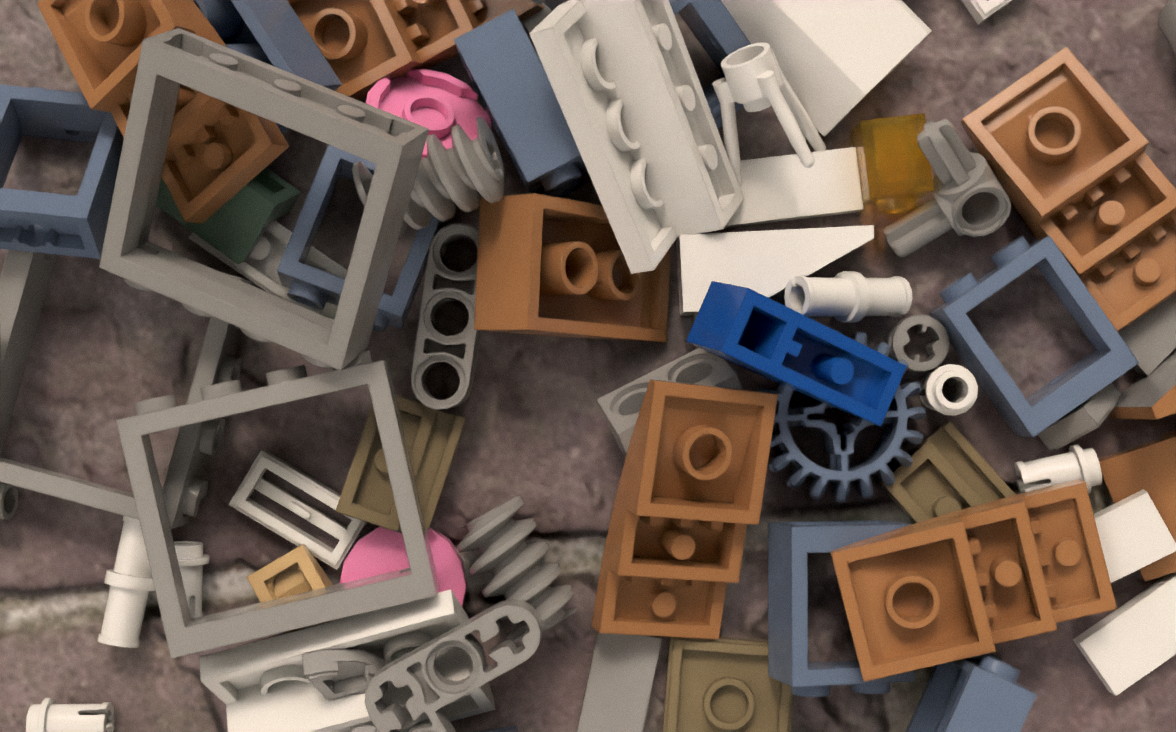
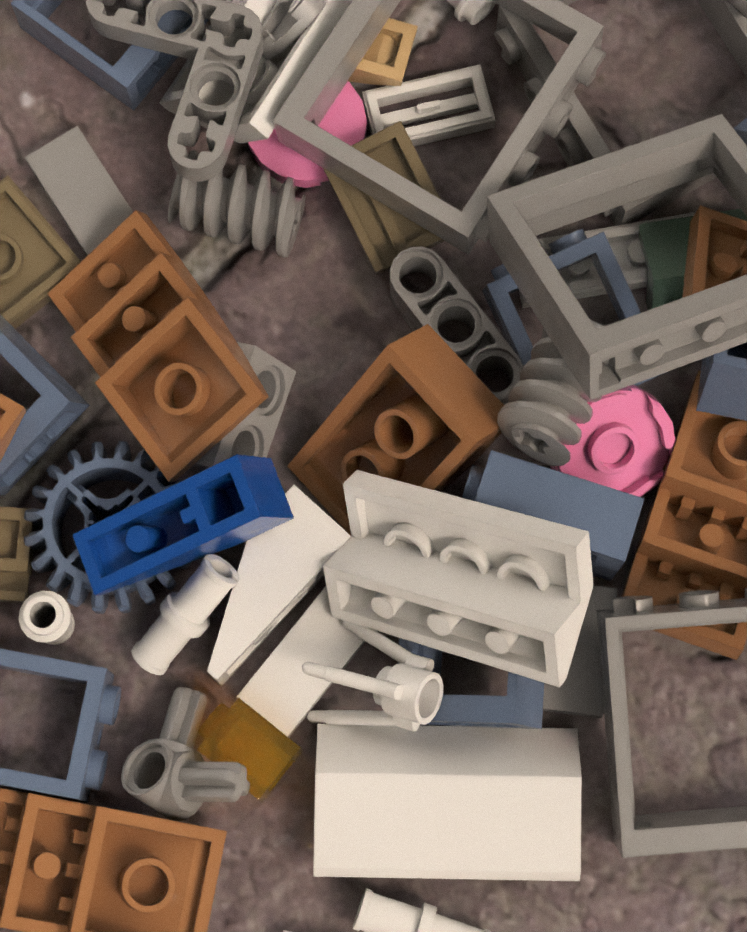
camera: 130 degrees right, 10 degrees down
light grey bush [887,315,949,372] -> none

